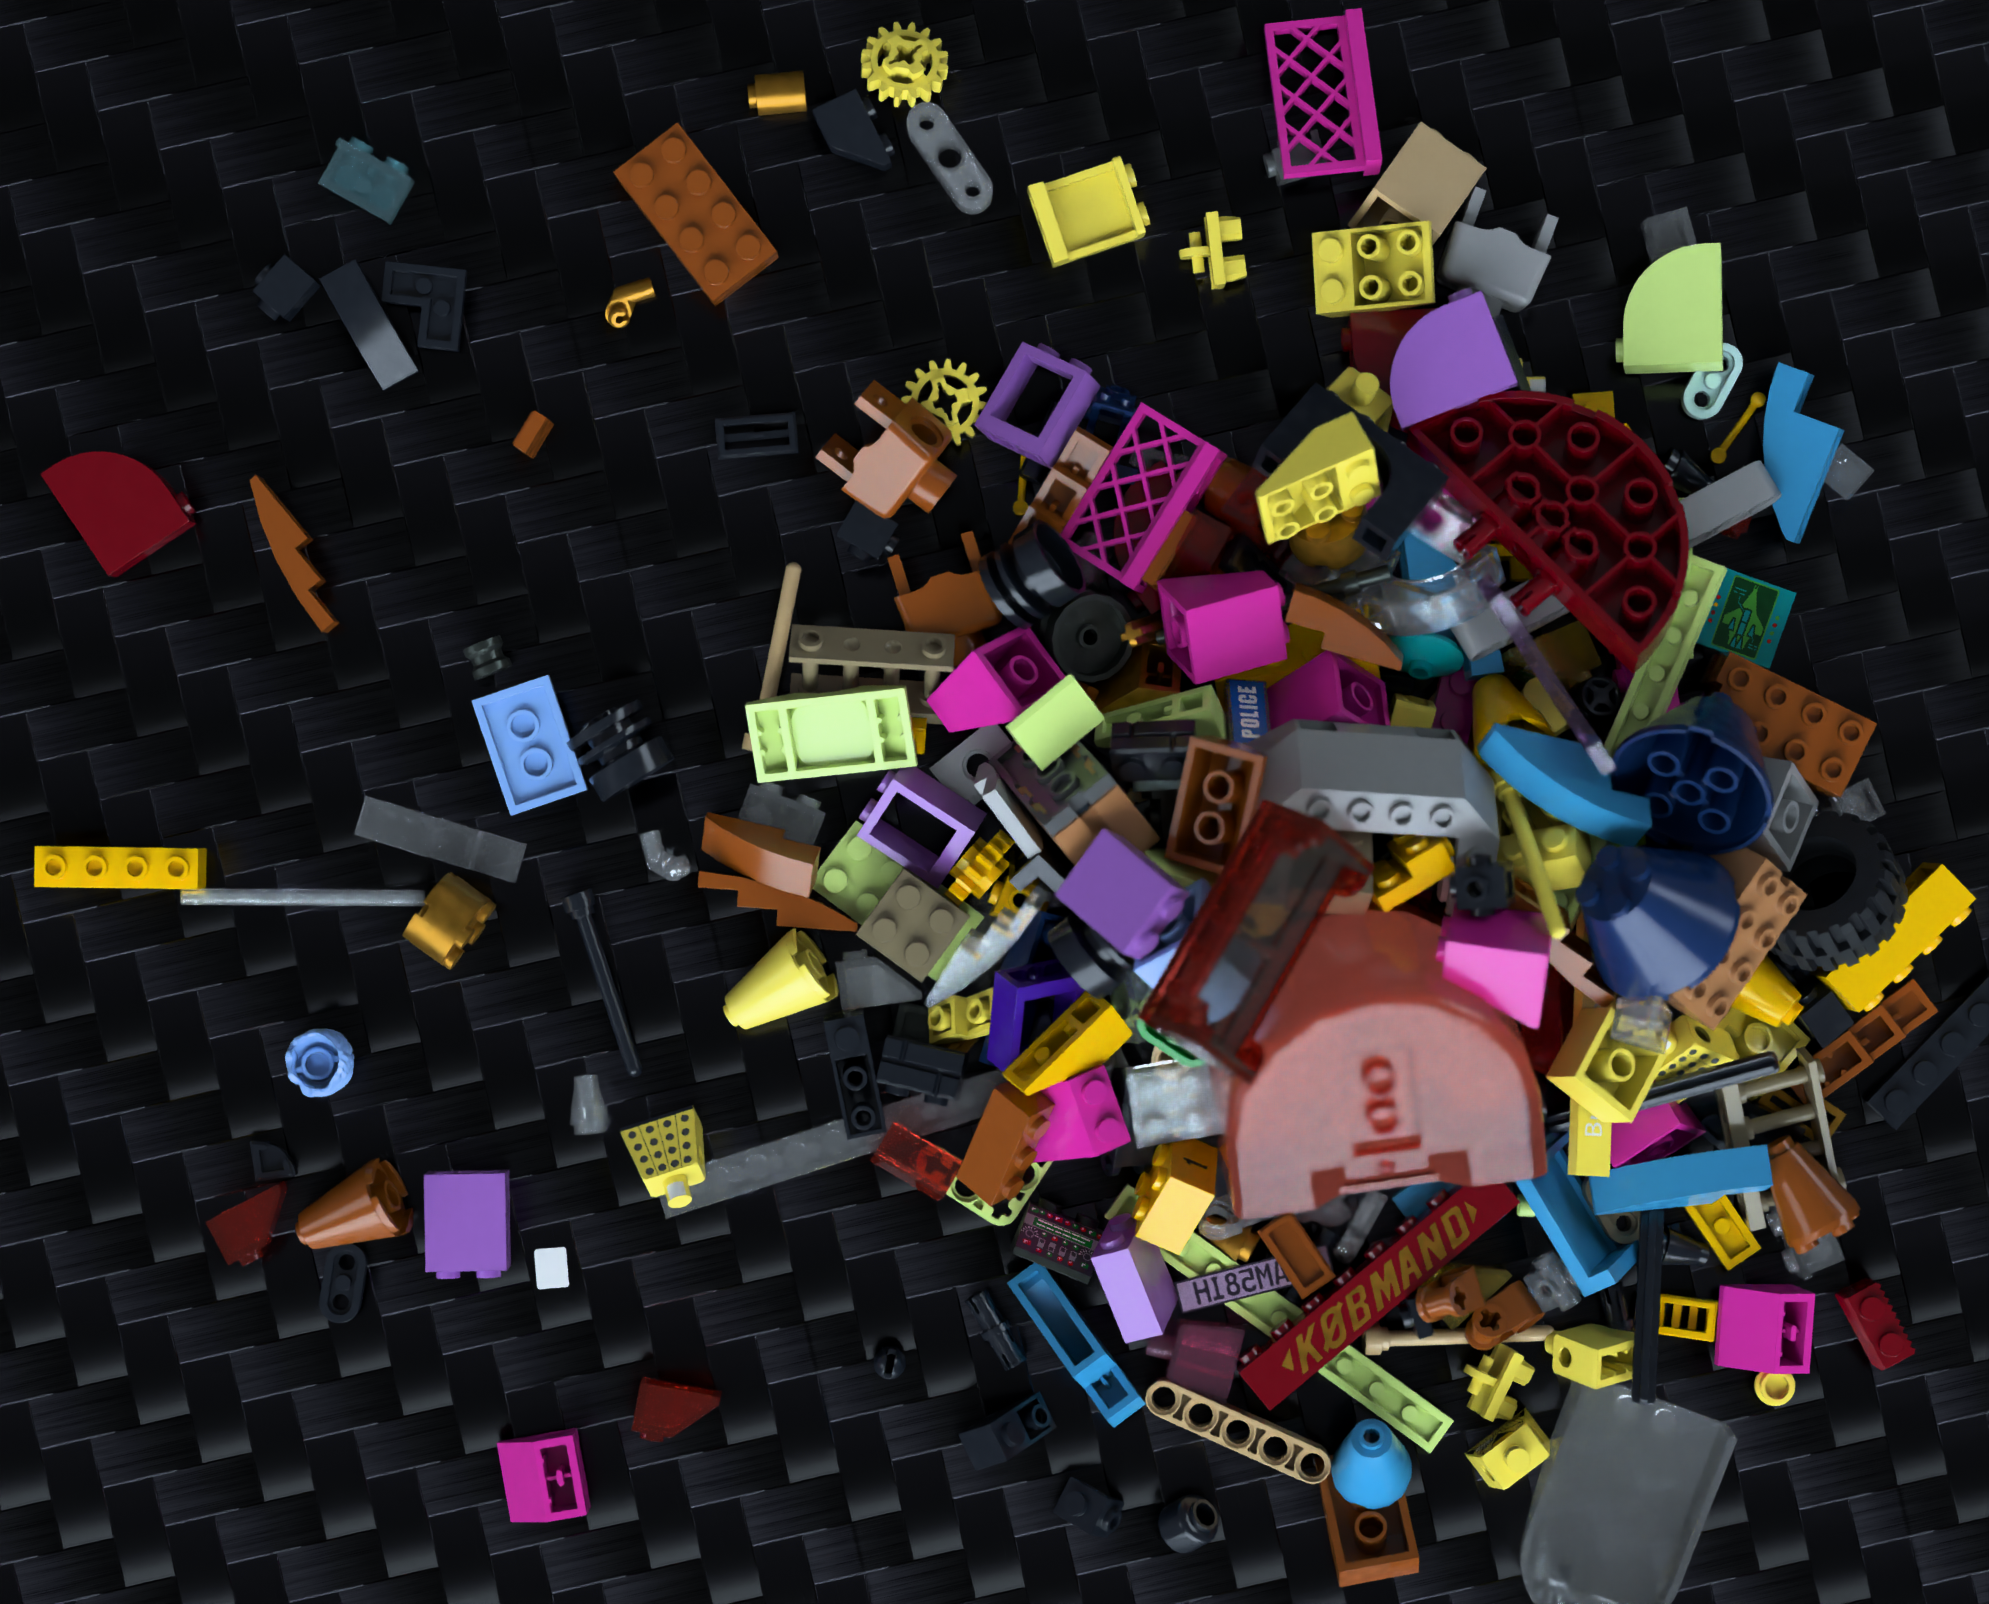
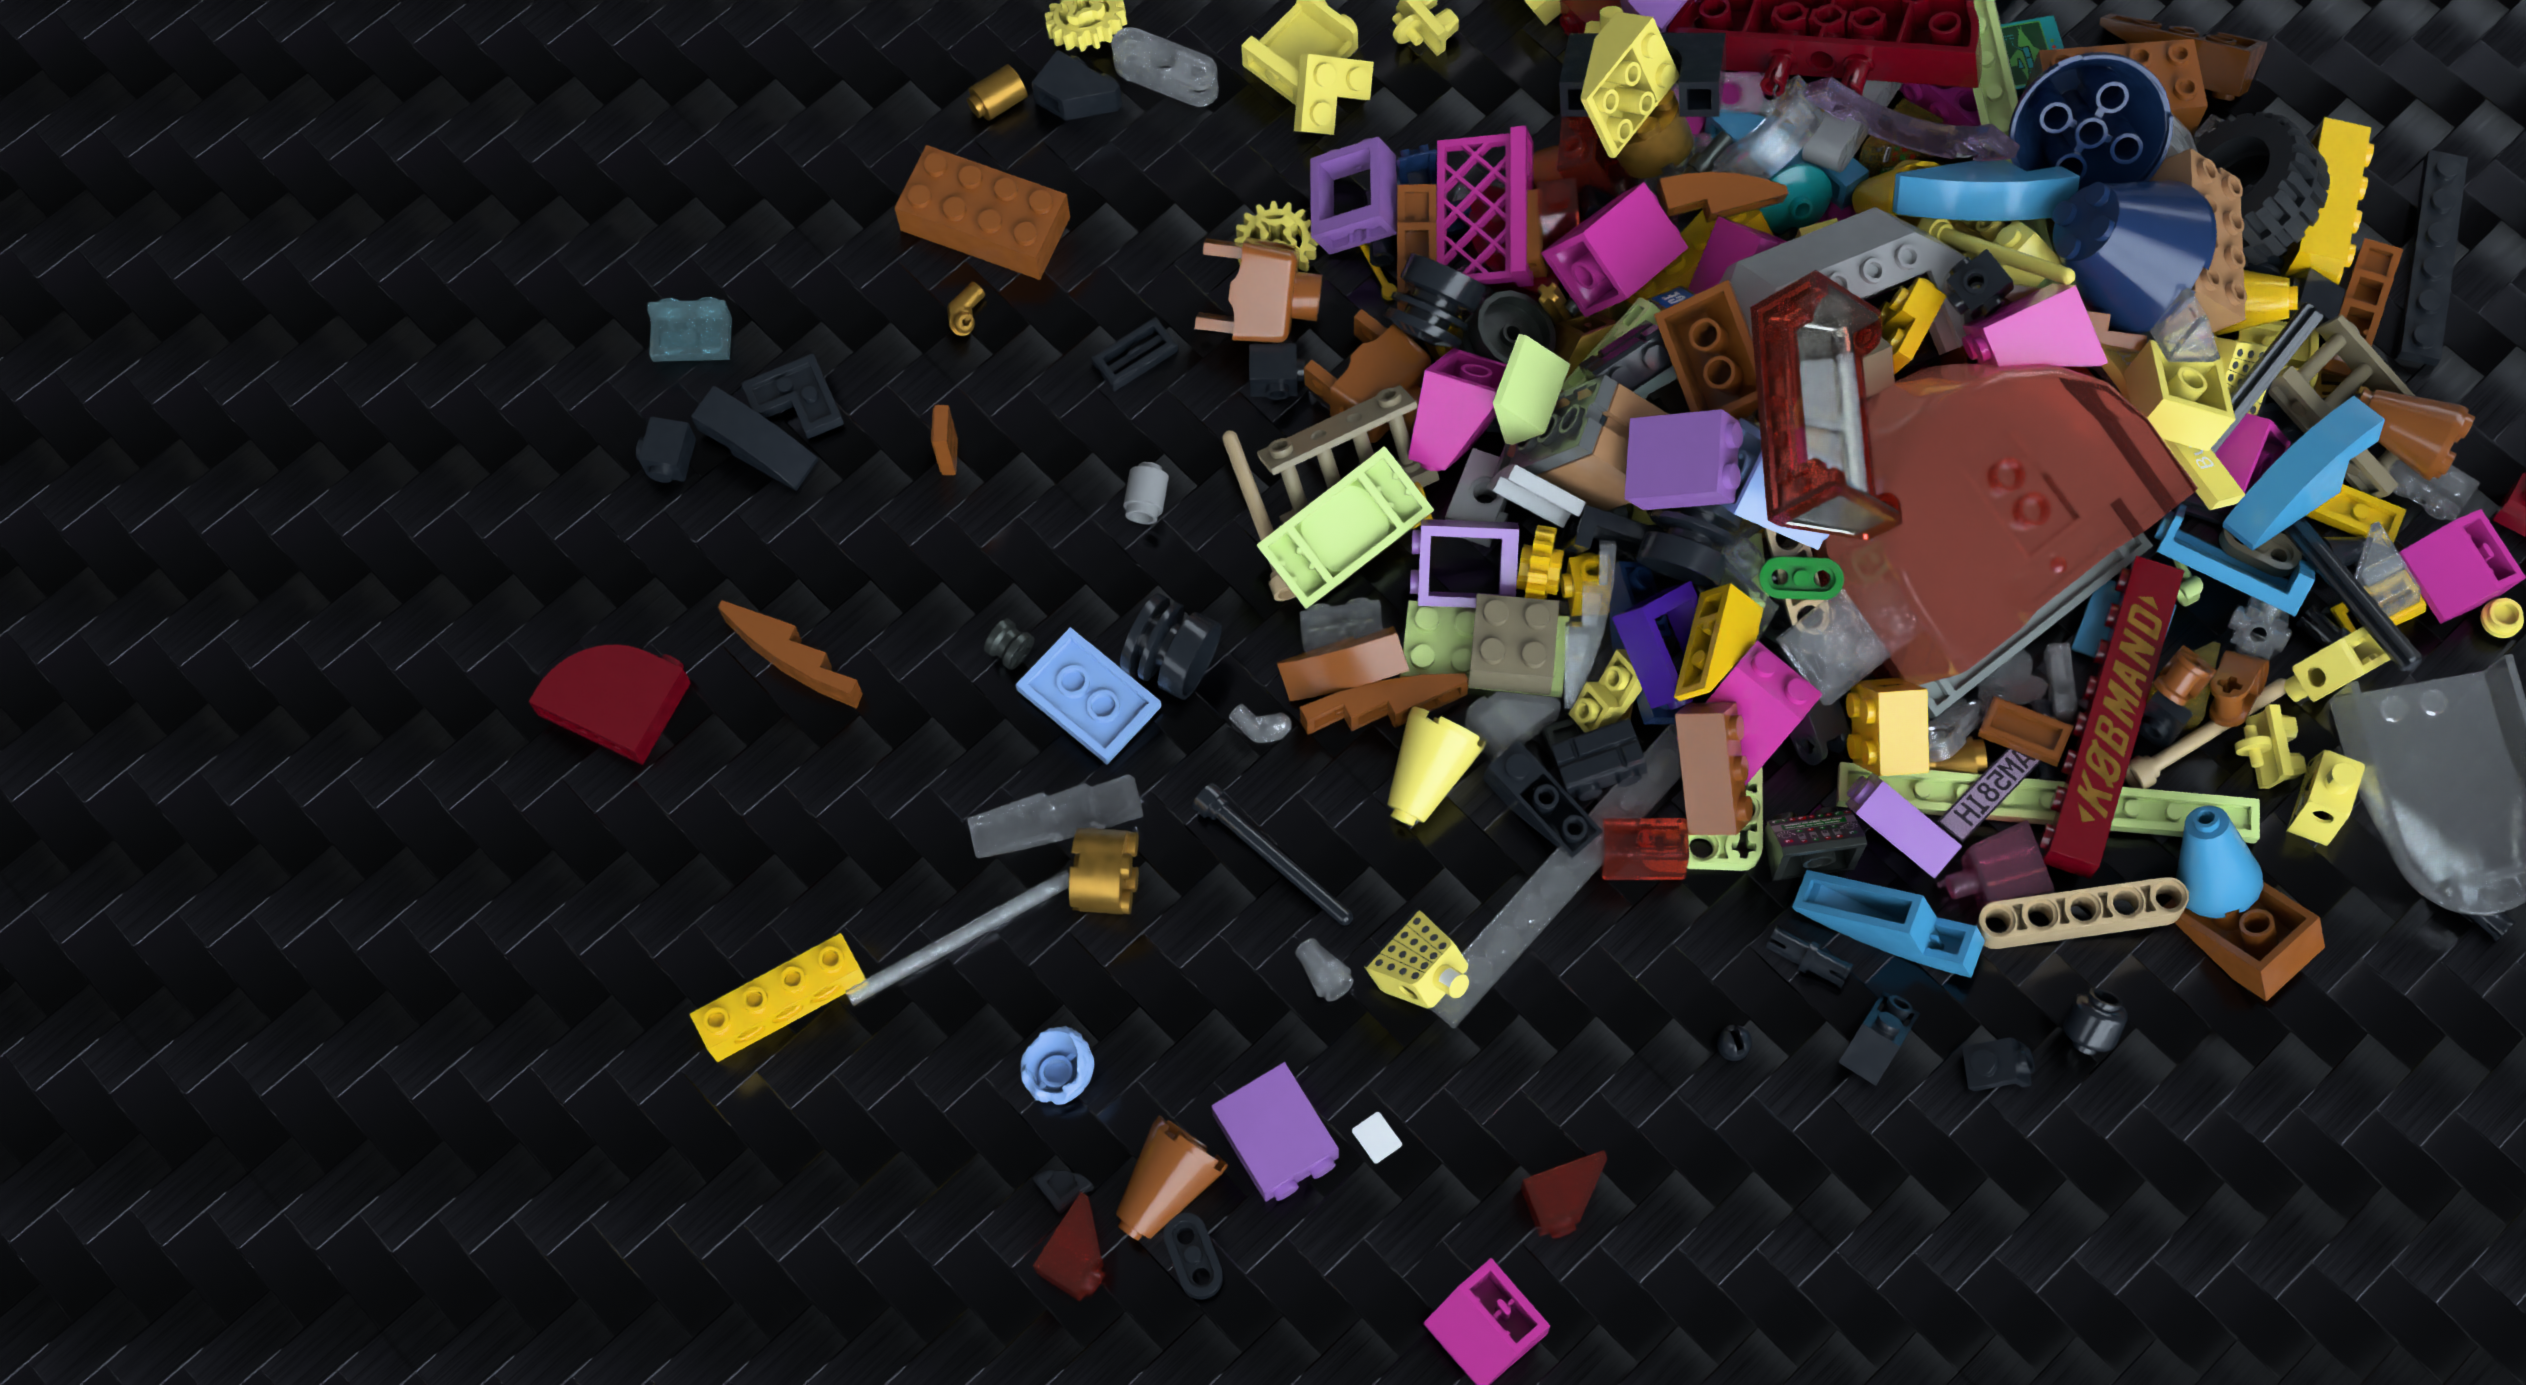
camera: 25 degrees left, 20 degrees down
none -> light grey brick [1123,462,1169,524]
none -> light yellow plate [1294,54,1374,135]
none -> reddish brown wedge [2099,13,2268,101]
none -> clear slope [2354,521,2421,617]

